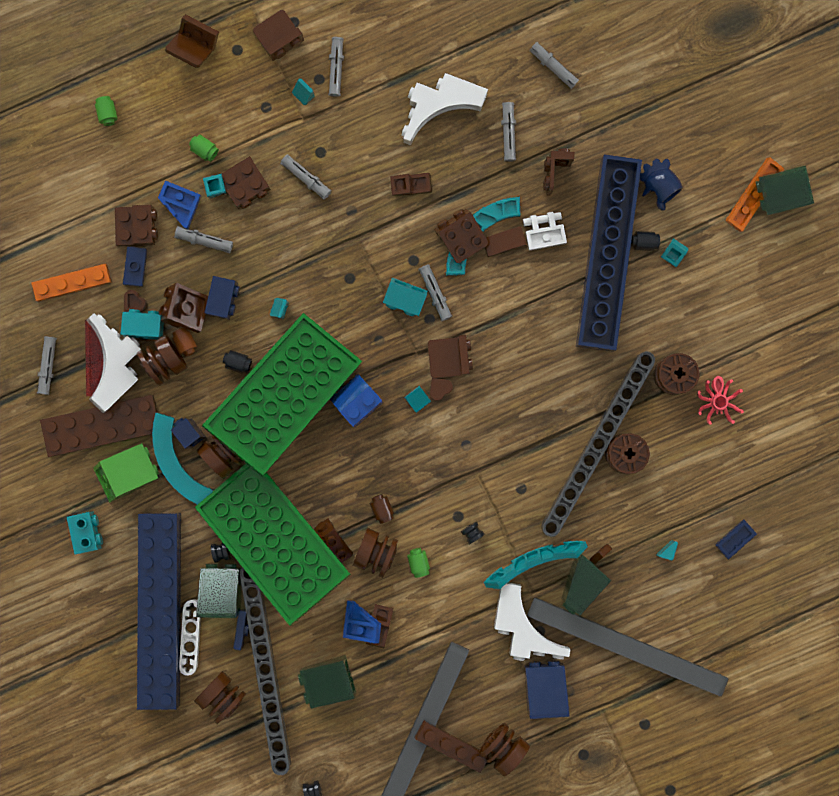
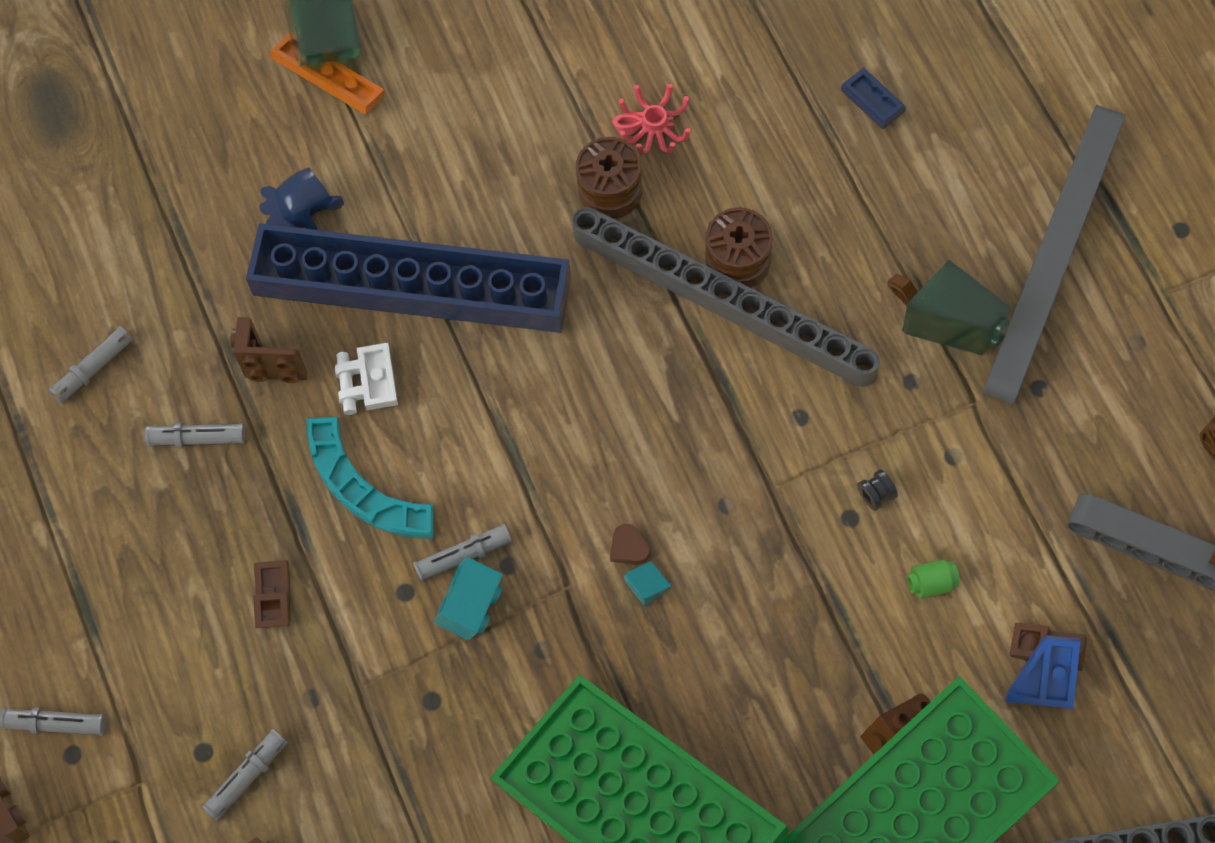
camera: 85 degrees left, 20 degrees down
teal slope [270,298,289,320] -> none
teal slope [292,78,315,105] -> none
clear green slope [298,655,356,709] -> none
blue slope [330,374,383,427] -> none
reddish brown wheel [352,528,398,578] -> none
reddish brown brick [369,494,394,524] -> none
white arch [401,73,488,145] -> none
reddish brown bracket [428,335,473,378] -> none
reddish brown bracket [434,209,488,263] -> none
teal tile [484,541,588,589] -> none
reddish brown slope [485,226,526,257] -> none
white arch [494,582,570,661] -> none
dark blue slope [524,660,570,719] -> none
black brick [631,231,660,251] -> none
teal slope [656,540,678,560] -> none
teal slope [661,238,689,267] -> none

